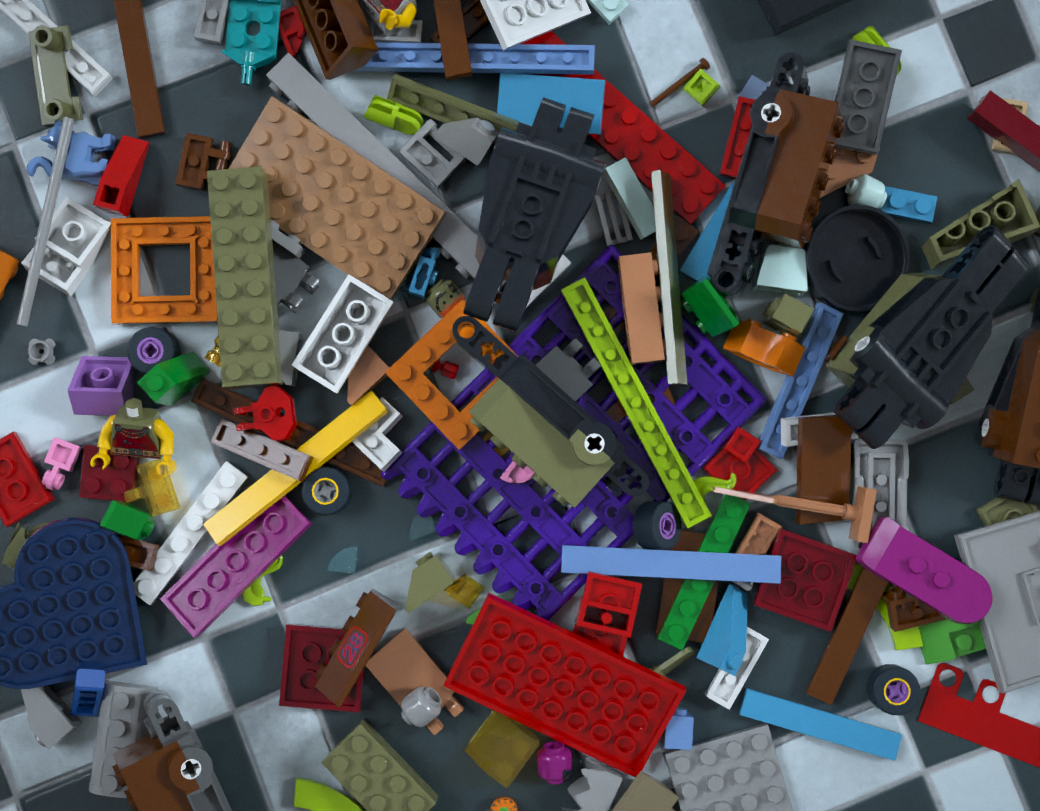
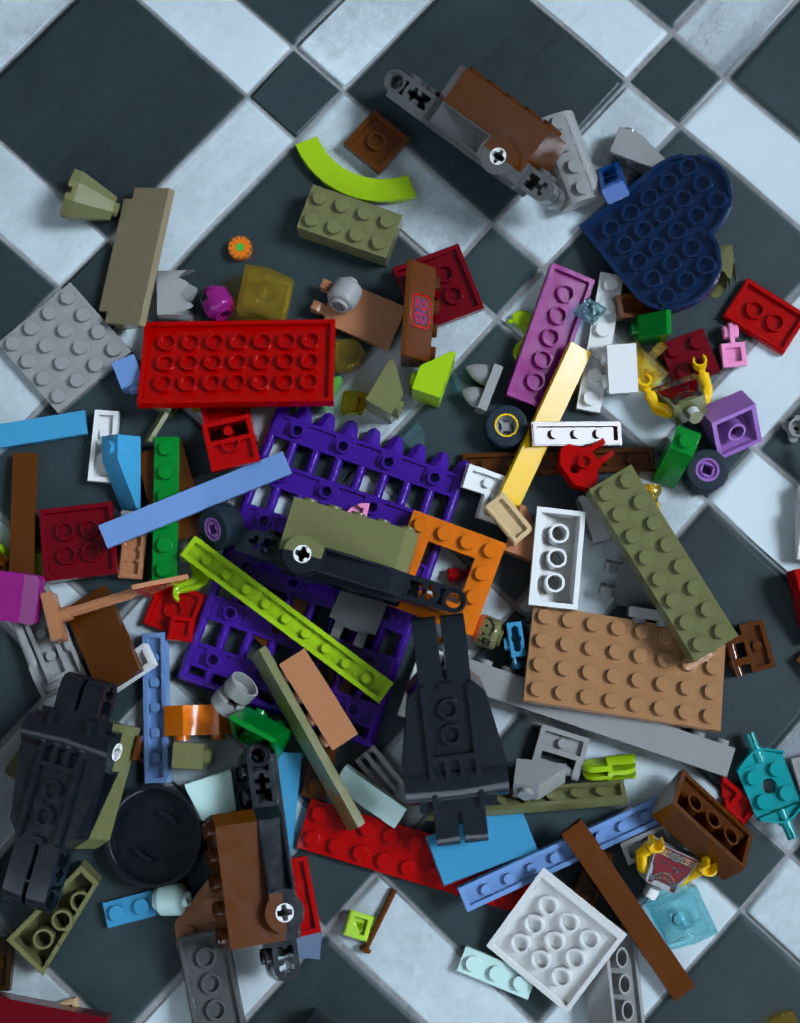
camera: 155 degrees right, 5 degrees down
orange plate [111,216,218,325] -> none
none -> light grey wheel [211,671,258,719]
none -> clear yellow piece [335,338,366,373]
none -> lime slope [409,351,456,408]
none -> light grey tile [462,363,503,415]
none -> tan tile [483,492,534,546]
none -> clear light blue slope [573,297,607,326]
none -> white brick [600,343,638,394]

